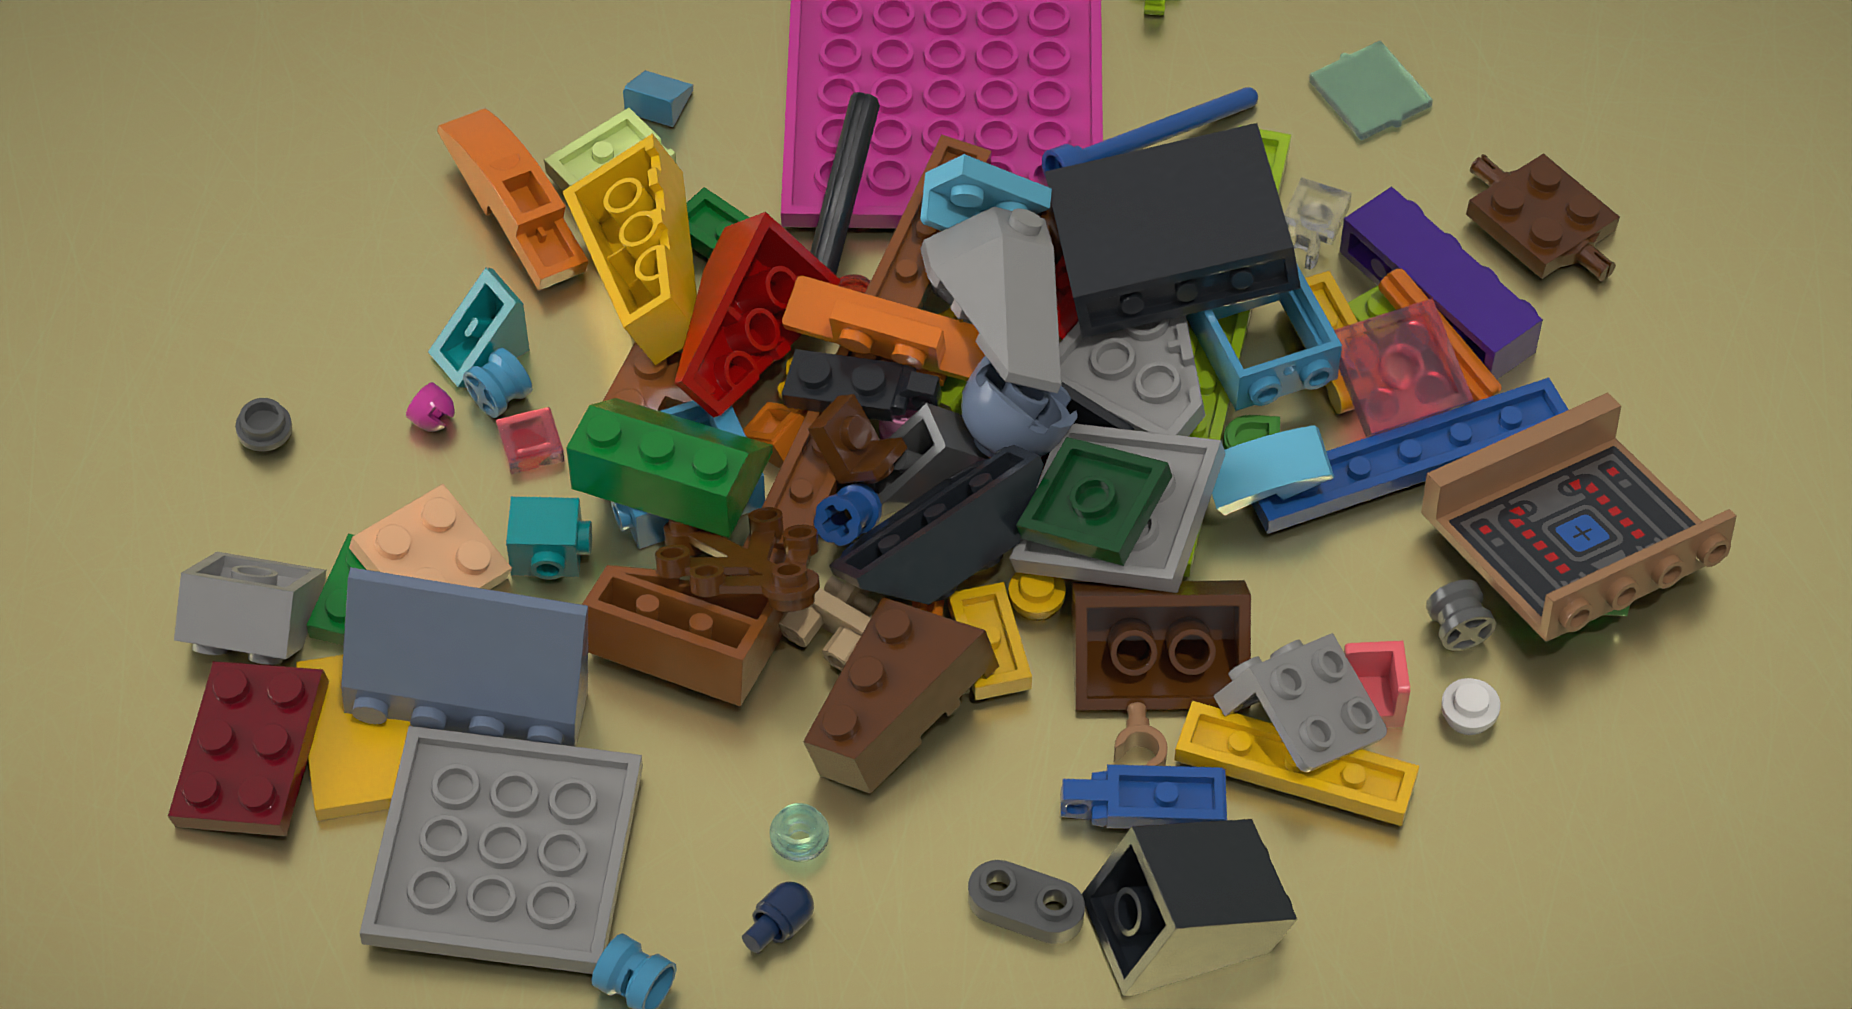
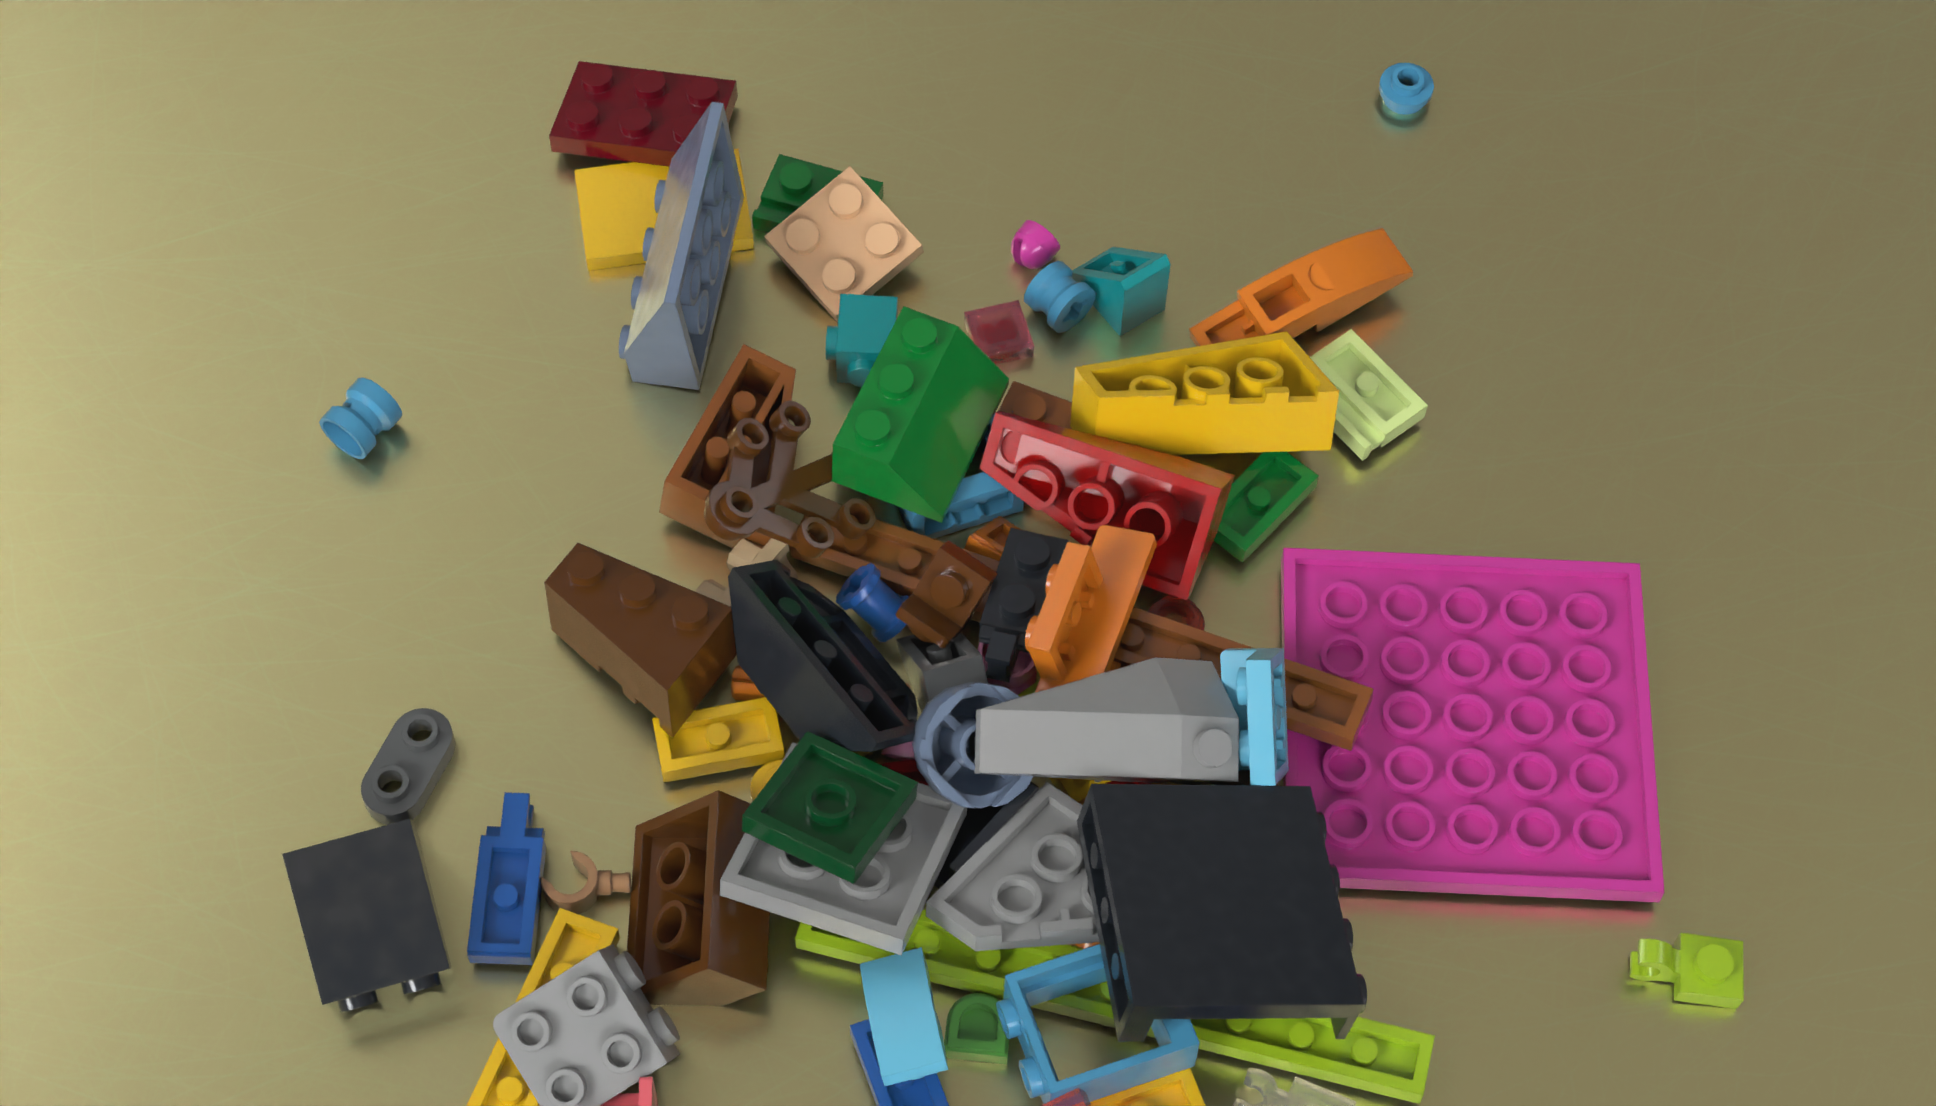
camera: 90 degrees right, 5 degrees up
light grey slope [174,552,327,664] -> none
dark grey plate [235,398,292,451] -> none
light grey plate [360,726,643,974] -> none
dark azure slope [623,70,693,127] -> none
dark blue cylinder [742,881,814,953] -> none
clear light blue plate [770,803,829,862] -> none
black axle [810,92,880,275] -> none
blue piece [1042,87,1258,178] -> none
none -> dark azure plate [1379,63,1434,115]

